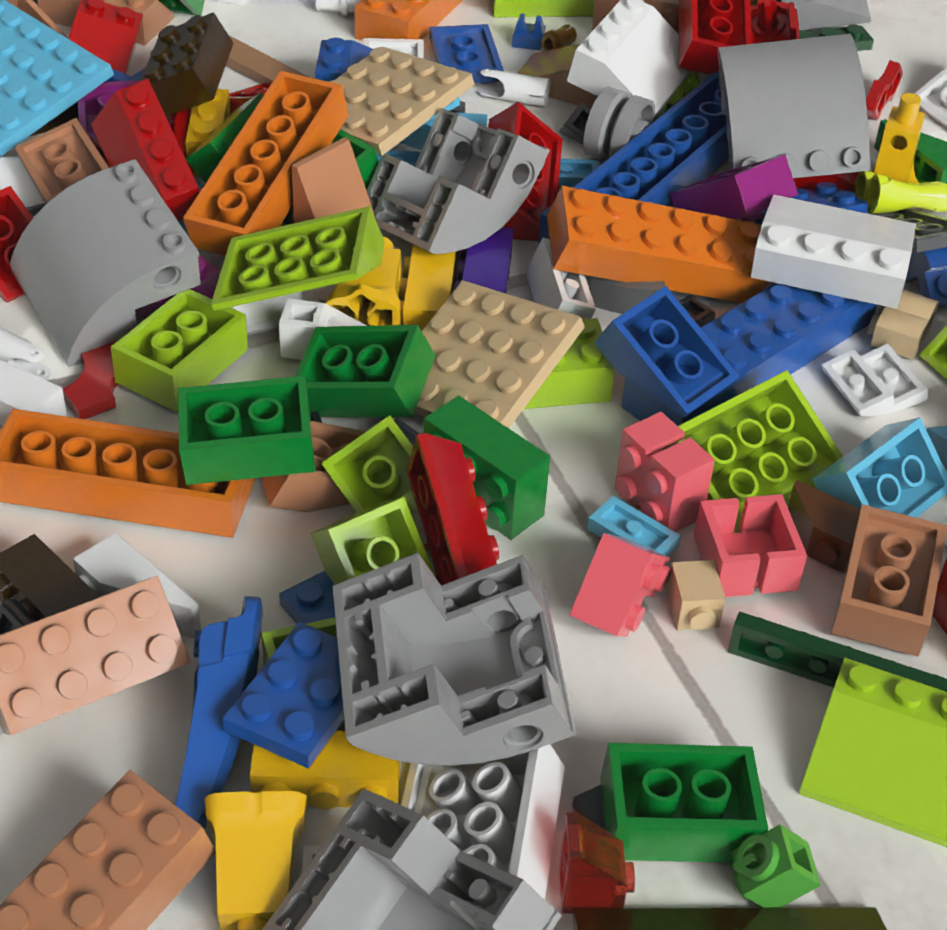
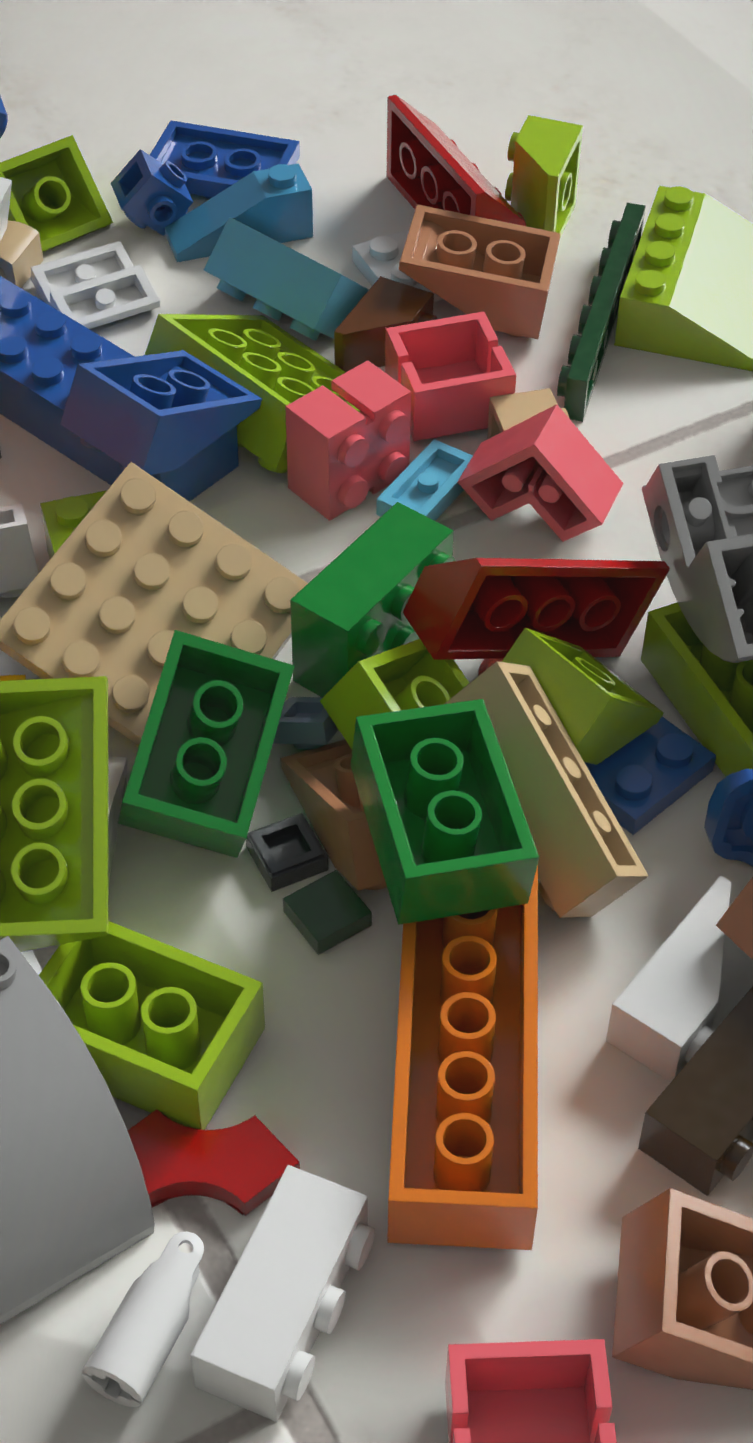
camera: 95 degrees left, 5 degrees up
none -> tan brick [445,661,649,918]

